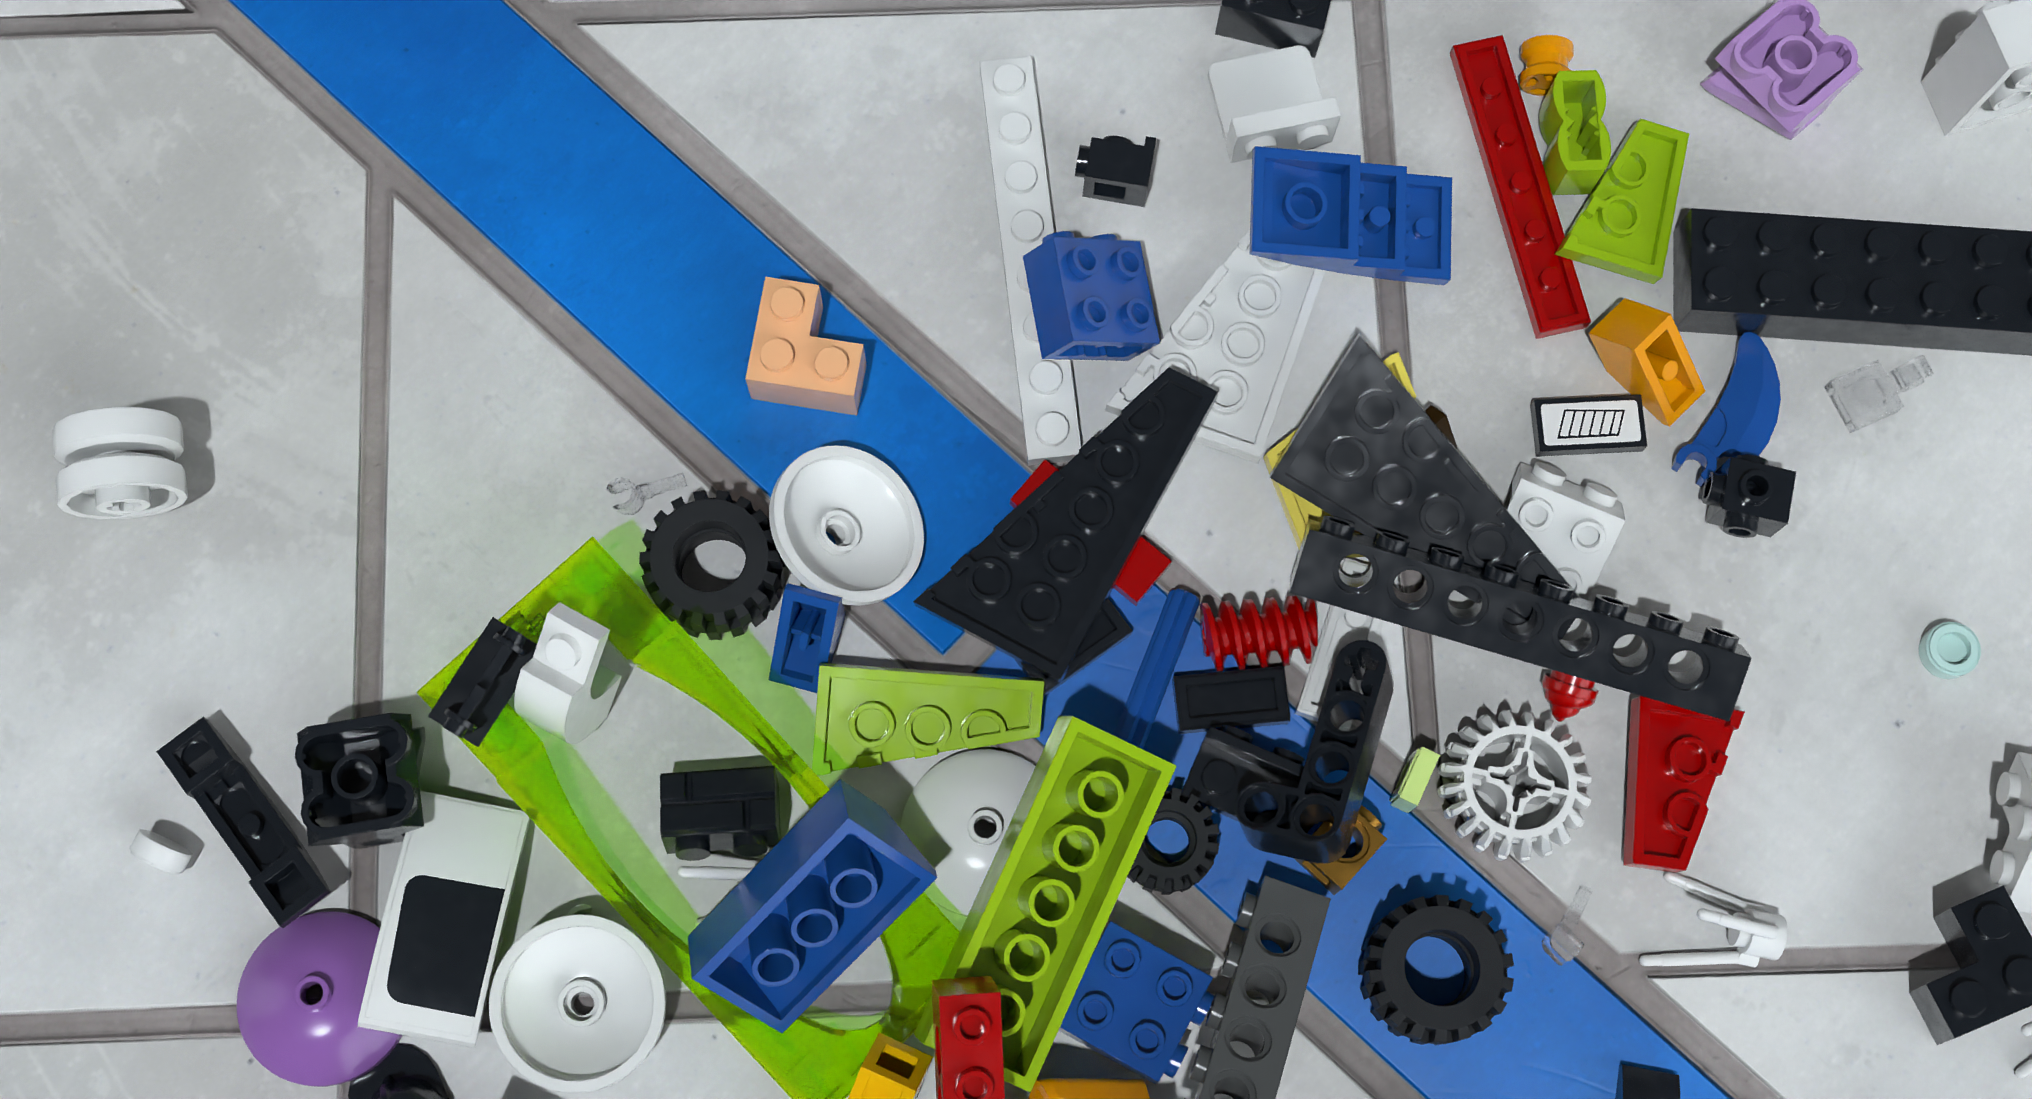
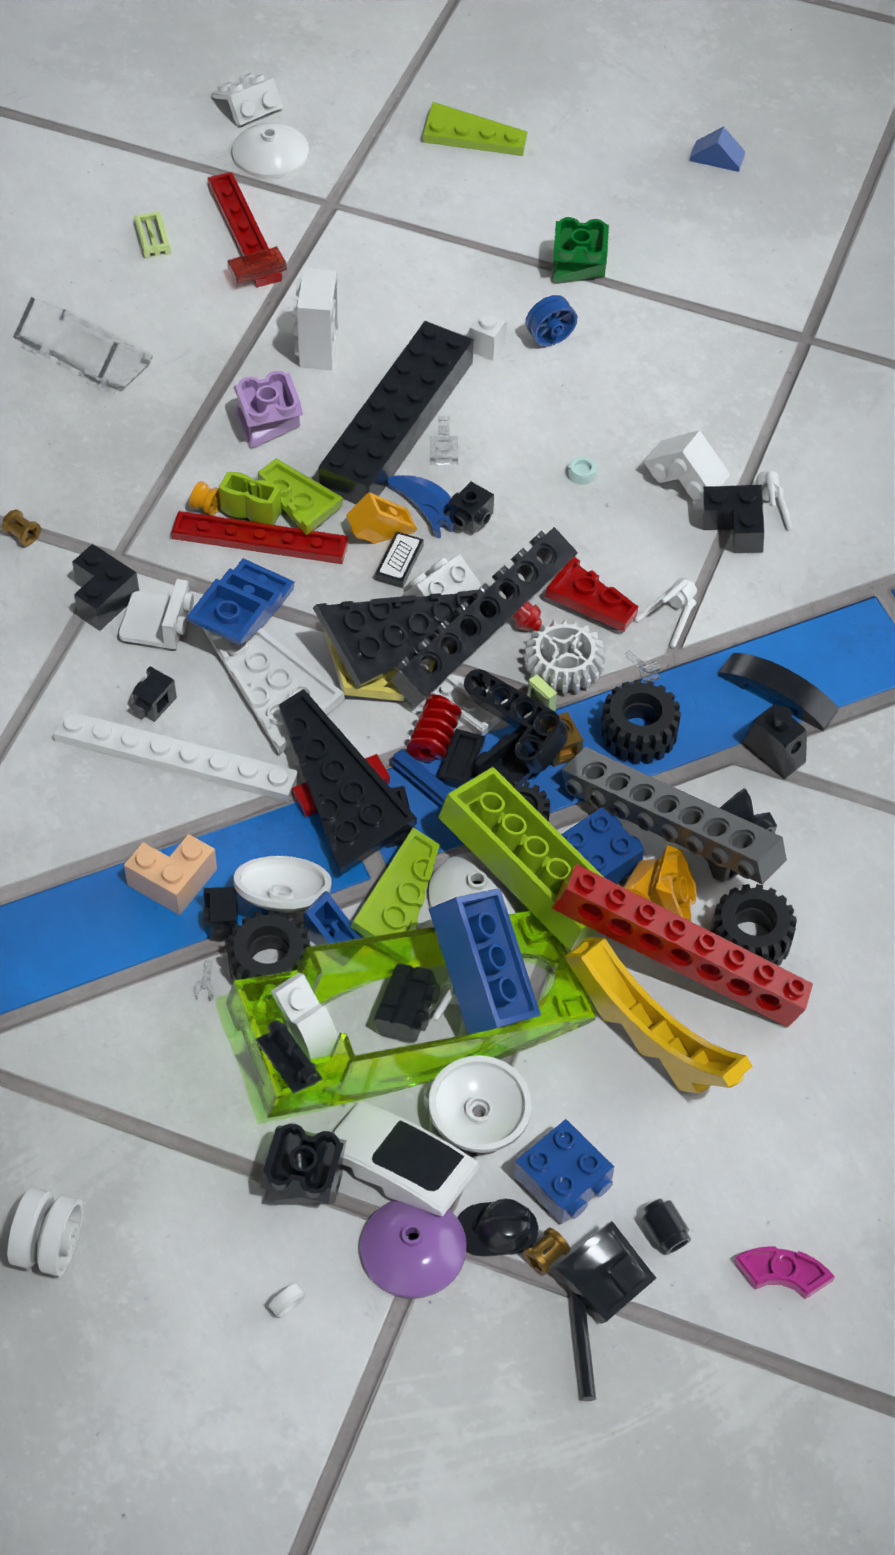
camera: 65 degrees left, 20 degrees down
black slope [156,716,331,928] -> none
blue brick [1023,231,1160,361] -> none
none -> black brick [203,887,238,940]

